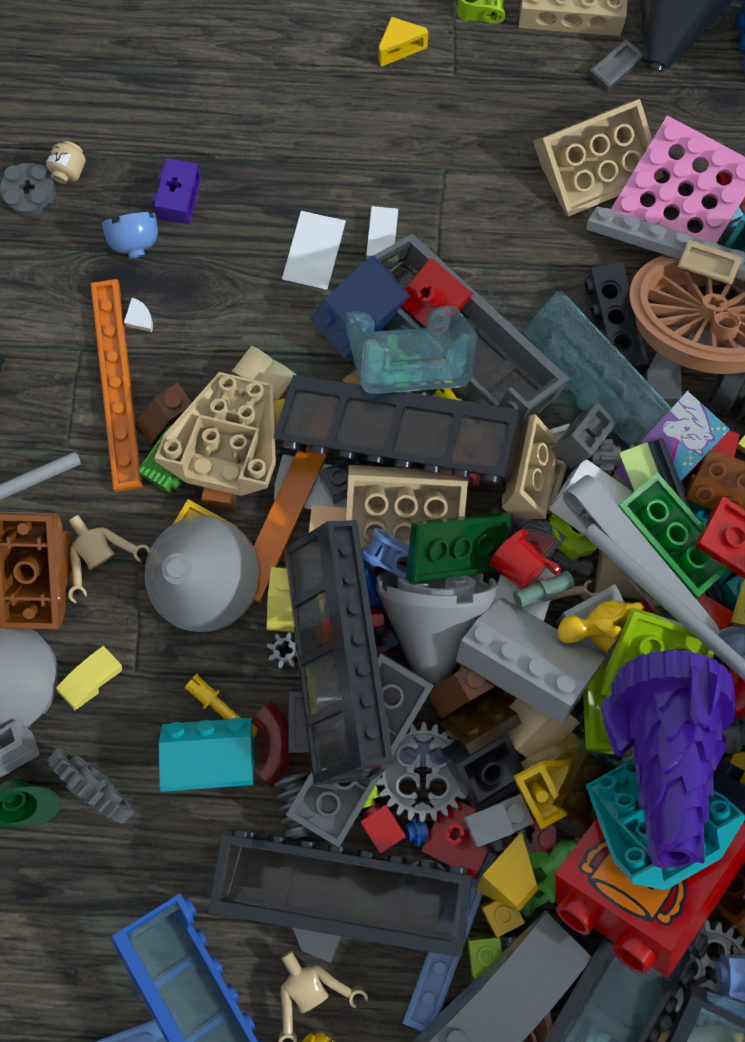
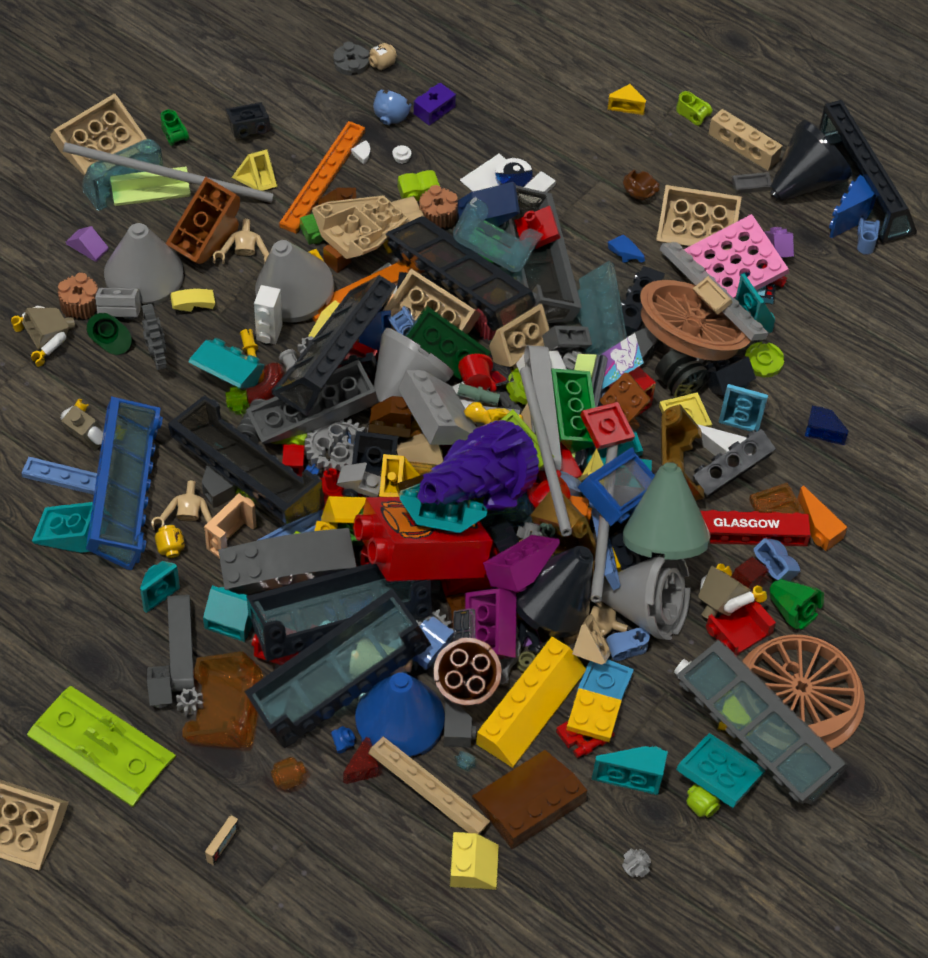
camera: 30 degrees right, 20 degrees down
none -> dark tan torso [61,399,126,451]
none -> light nougat panel [204,493,257,559]
none -> clear neon green gear [225,386,248,412]
none -> light yellow slope [232,149,277,191]
none -> white brick [254,285,282,345]
none -> light grey bush [279,349,297,372]
none -> white plate [393,146,411,163]
none -> lime brick [397,170,440,202]
none -> nougat brick [419,185,458,228]
none -> tile [495,158,533,191]
none -> blue slope [607,235,645,262]
none -> reddish brown hair [623,170,660,200]
none -> medium lavender slope [764,227,794,257]

